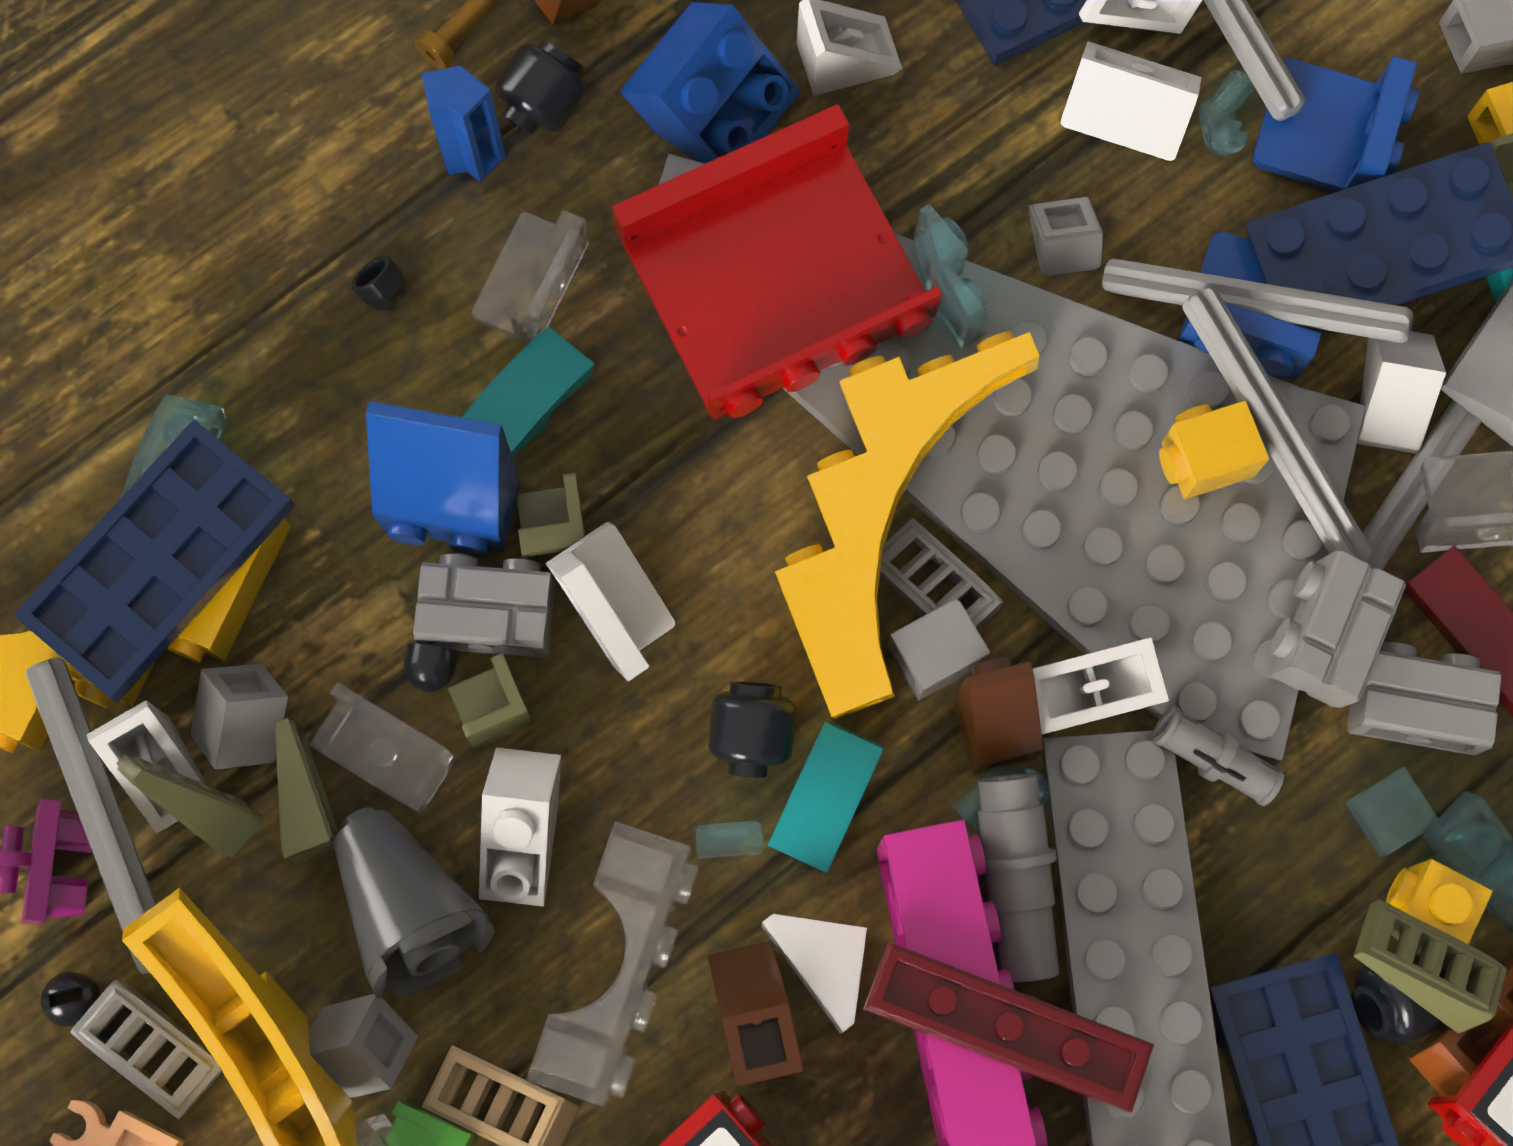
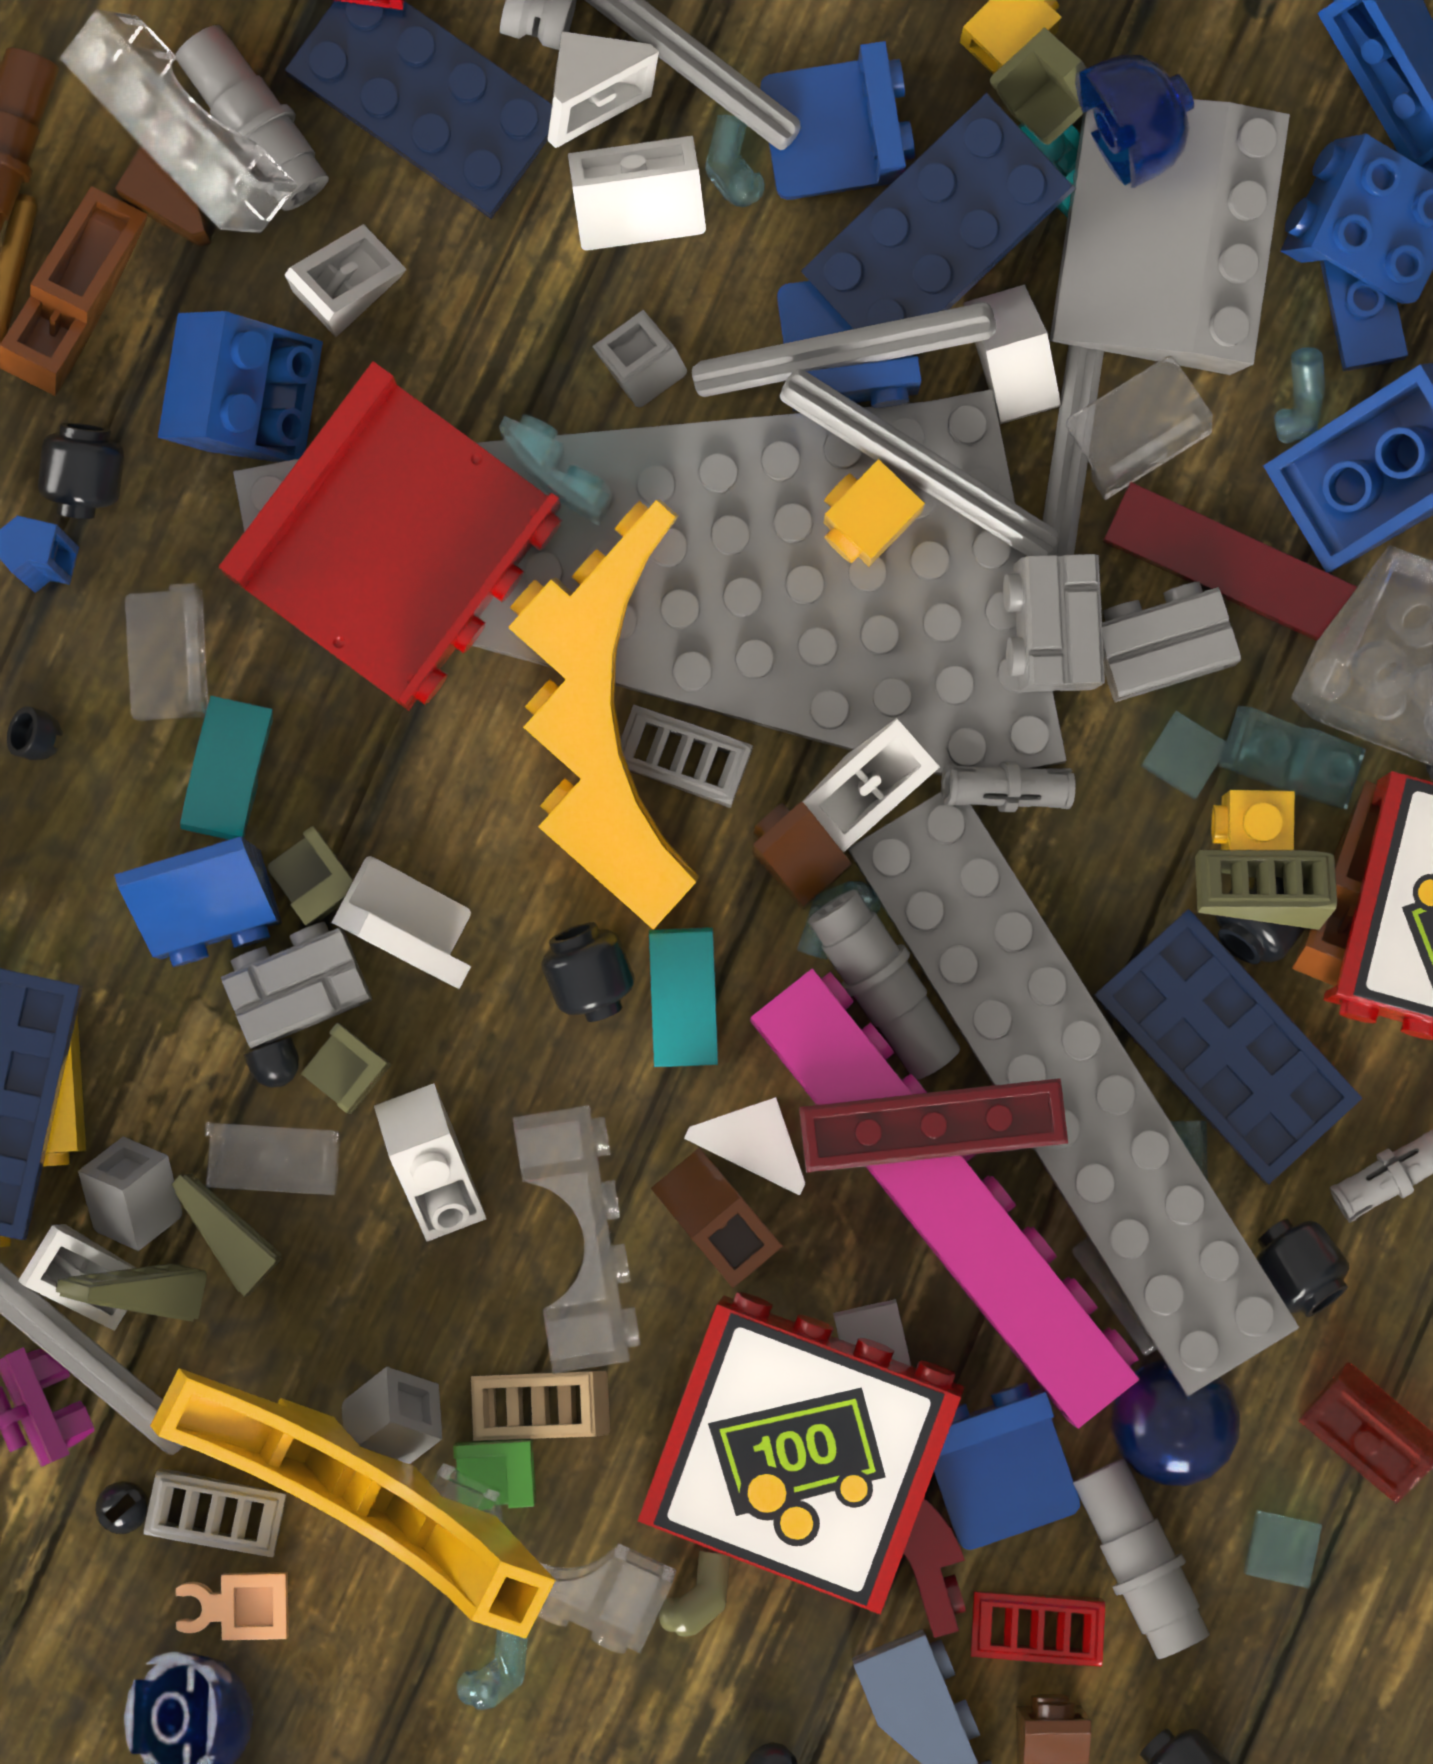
camera: 25 degrees left, 10 degrees up
dark grey cone [333,807,495,999] -> none
clear light blue tile [695,821,763,859] -> none
light grey panel [887,600,990,702] -> none

